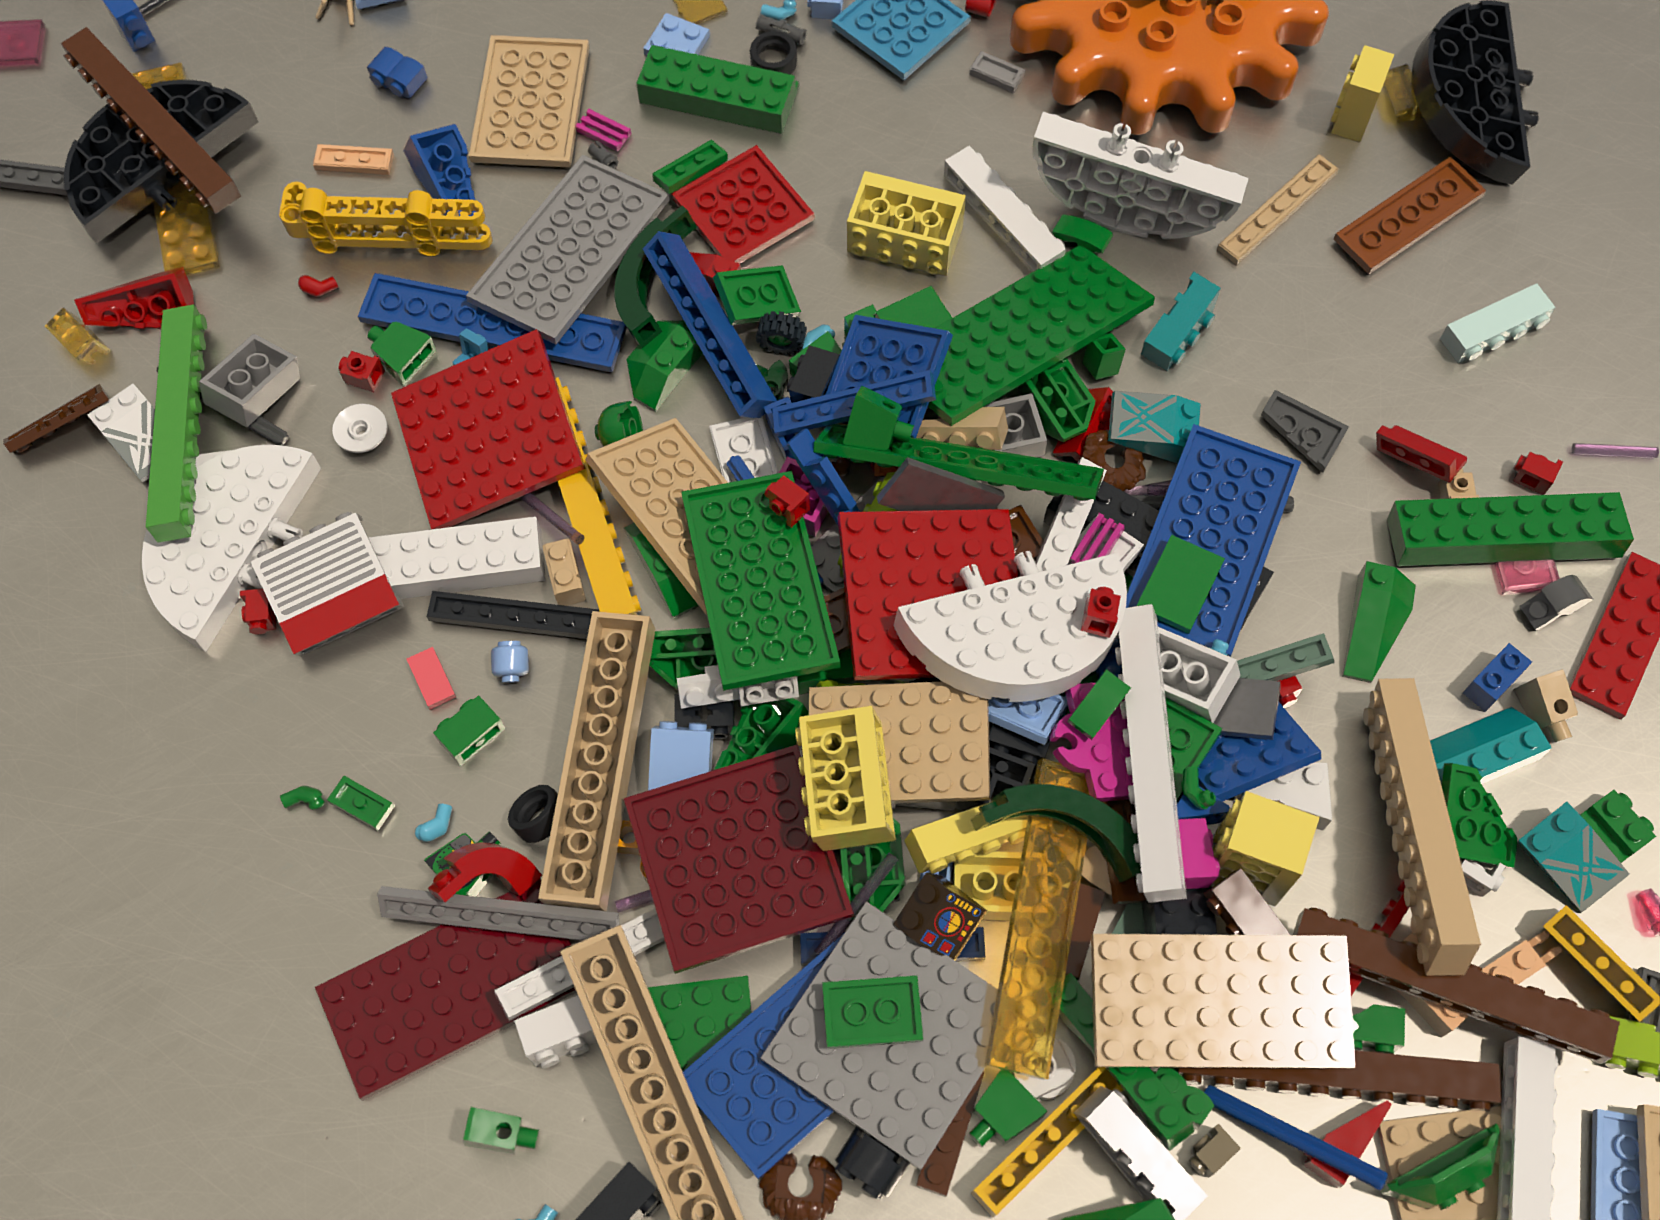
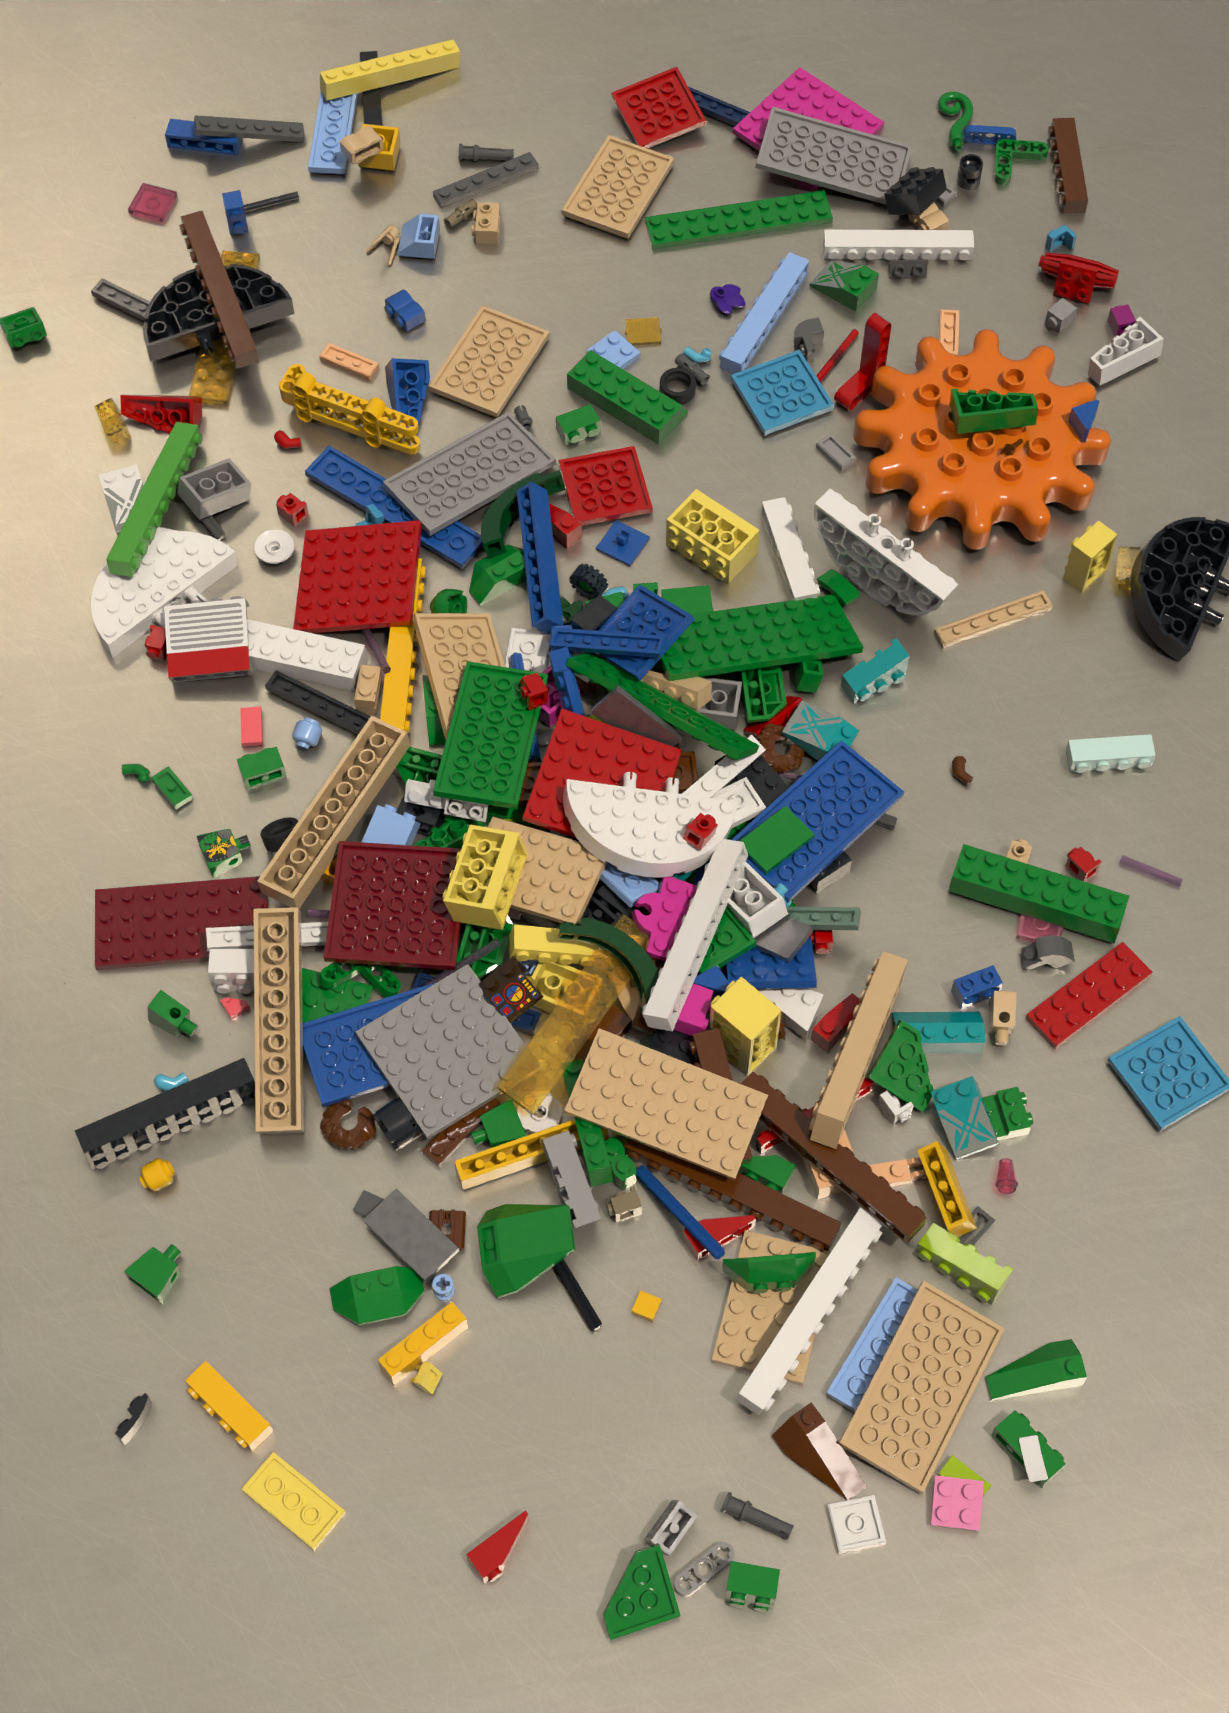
camera: 20 degrees right, 5 degrees down
reddish brown wing [3,384,109,453] -> none
green torso [368,321,437,386] -> none
light grey plate [377,886,620,940] -> none
medium azure arm [415,804,453,842] -> none
red arch [427,843,543,902] -> none
dark pink tile [576,109,631,152] -> none
green plate [652,139,728,194] -> none
green plate [713,265,801,325] -> none
green plate [822,975,923,1049] -> none
green torso [843,386,914,451] -> none
green slope [1067,669,1131,740] -> none
dark pink tile [1070,513,1125,564] -> none
green arm [1183,767,1216,810] -> none
dark grey wing [1261,390,1349,473] -> none
dark orange plate [1333,156,1486,274] -> none
green wedge [1342,561,1416,683] -> none
red panel [1376,425,1467,483] -> none
none -> coral tile [220,997,250,1020]
none -> green beam [319,962,401,998]
none -> green brick [556,404,601,446]
none -> blue piece [596,520,650,566]
none -> red slope [811,993,862,1053]
none -> reddish brown arm [952,756,973,786]

